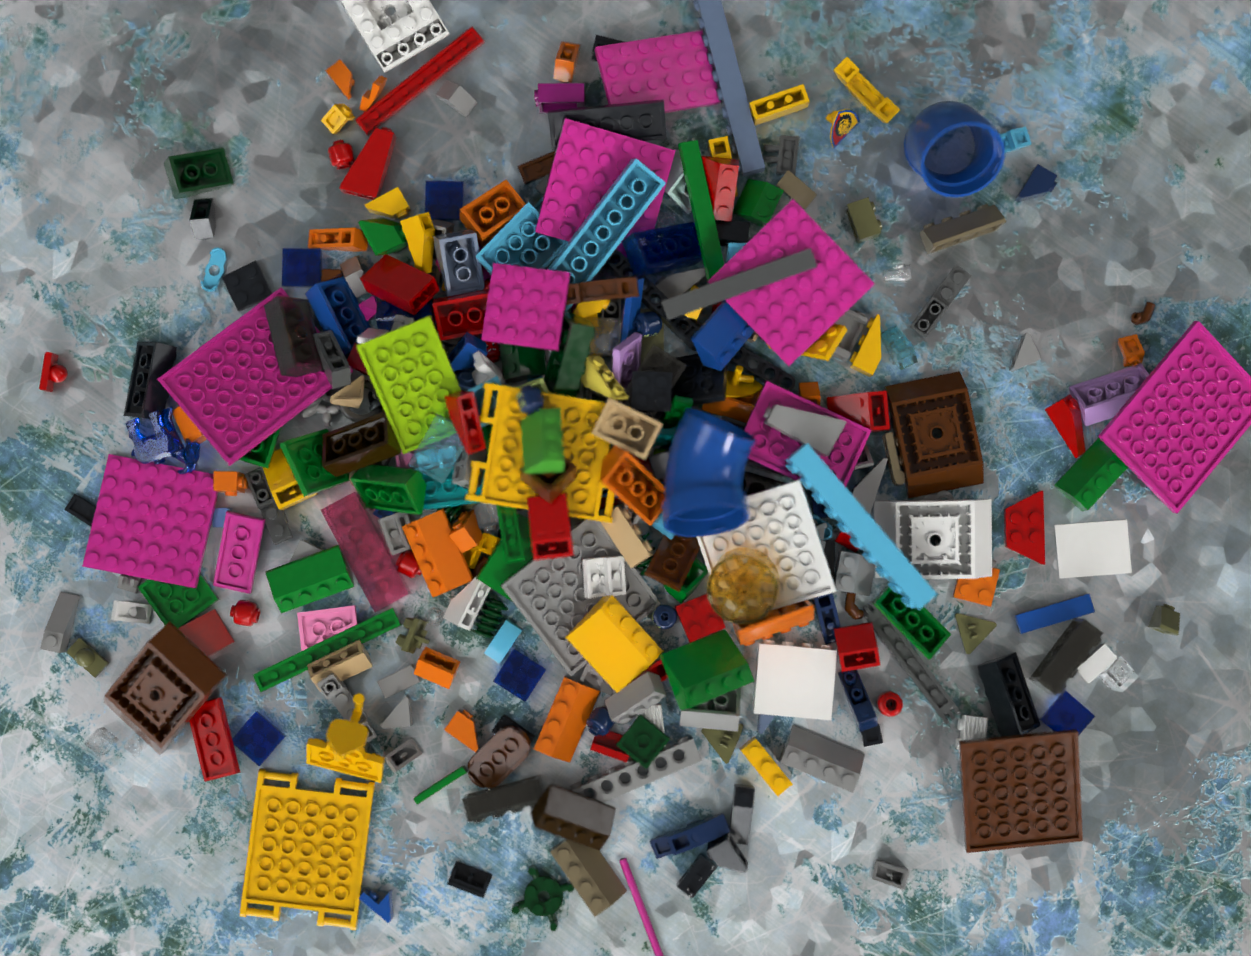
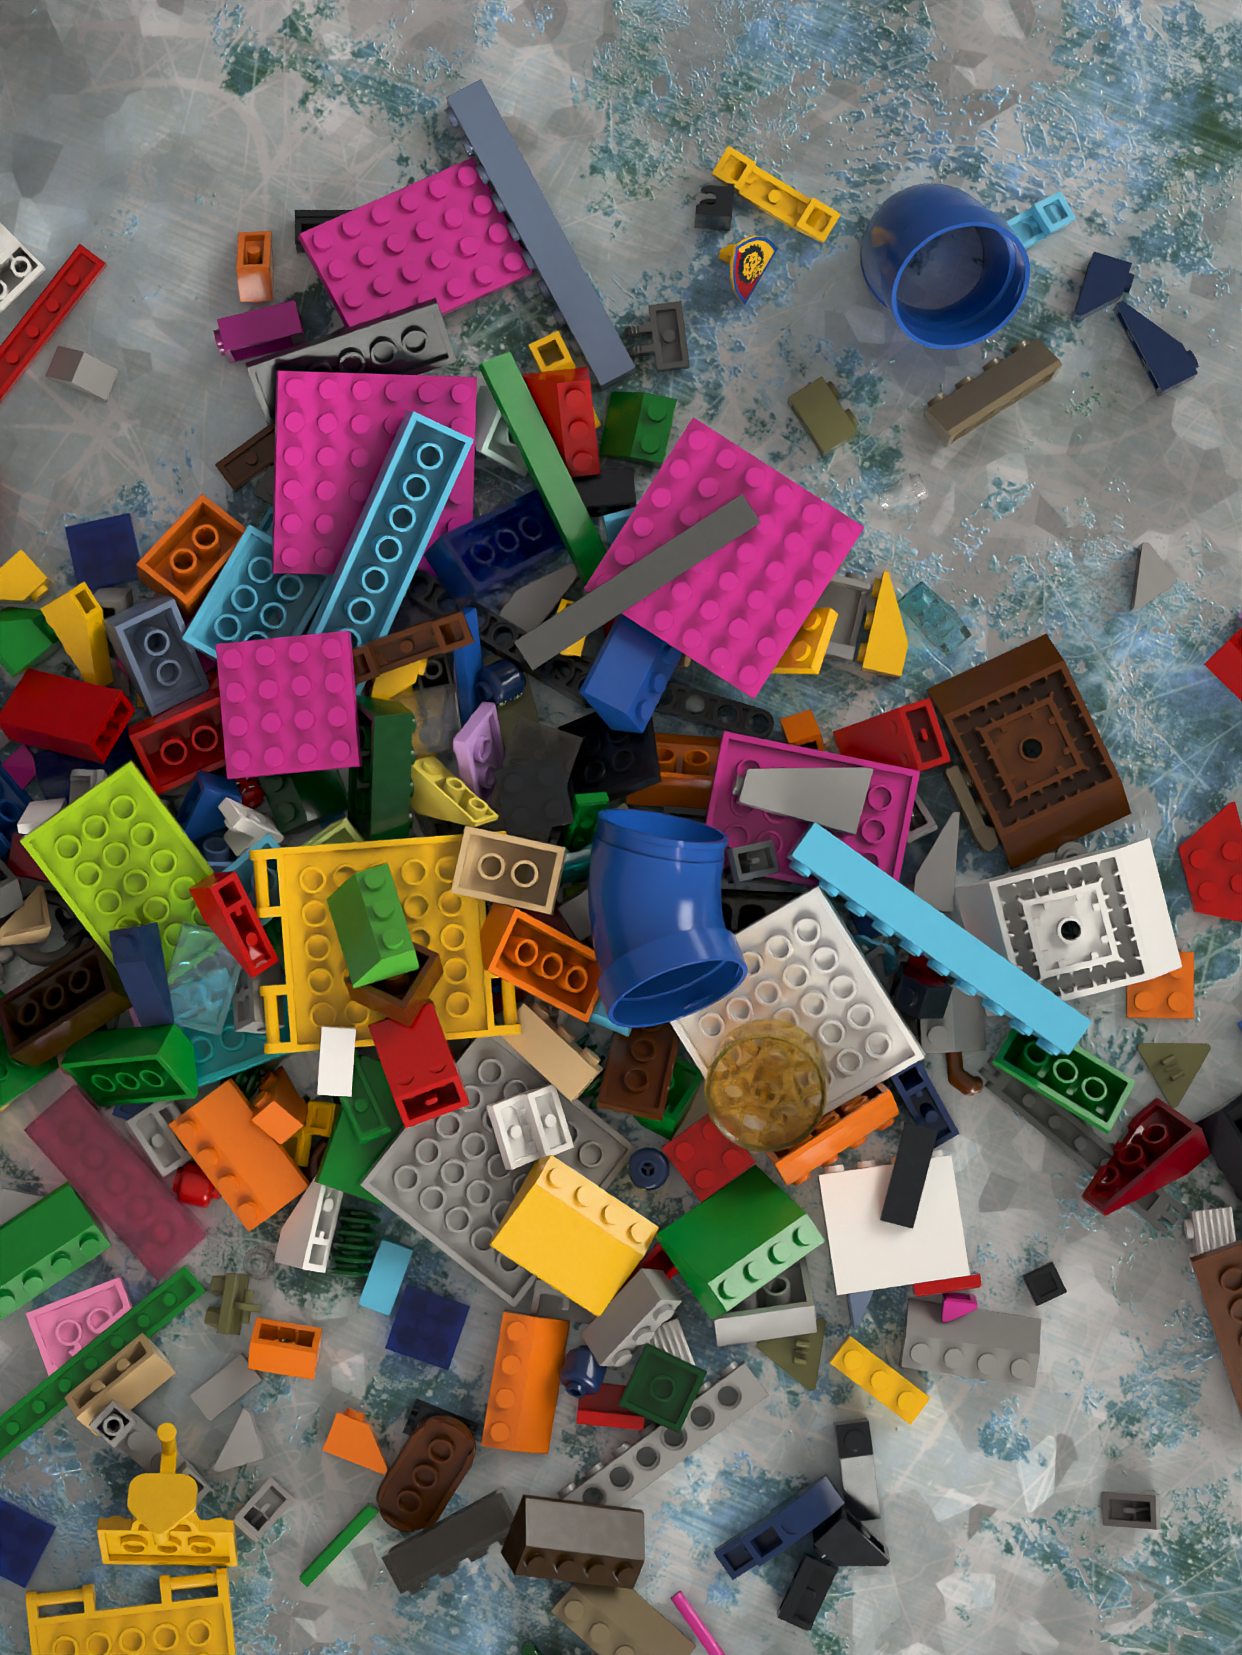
camera: 15 degrees left, 0 degrees up
dark blue head [516,385,545,416] -> none
yellow shield [726,365,763,398] -> none
yellow brick [749,84,810,126] -> none
dark tan slope [776,170,817,210] -> none
red slope [834,622,880,672] -> none
dark blue slope [838,670,878,732] -> none
red head [876,691,903,717] -> none
dark grey slope [910,265,972,338] -> none
none -> dark blue slope [109,922,175,1027]
none -> white tile [317,1025,356,1097]
none -> black hinge [694,183,734,231]
none -> dark grey slope [724,840,780,884]
none -> black tile [880,1122,938,1229]
none -> black slope [891,961,953,1019]
none -> red tile [911,1273,982,1297]
none -> dark pink slope [941,1292,978,1322]
none -> dark red wedge [1081,1098,1211,1216]
none -> dark blue slope [1113,301,1199,397]

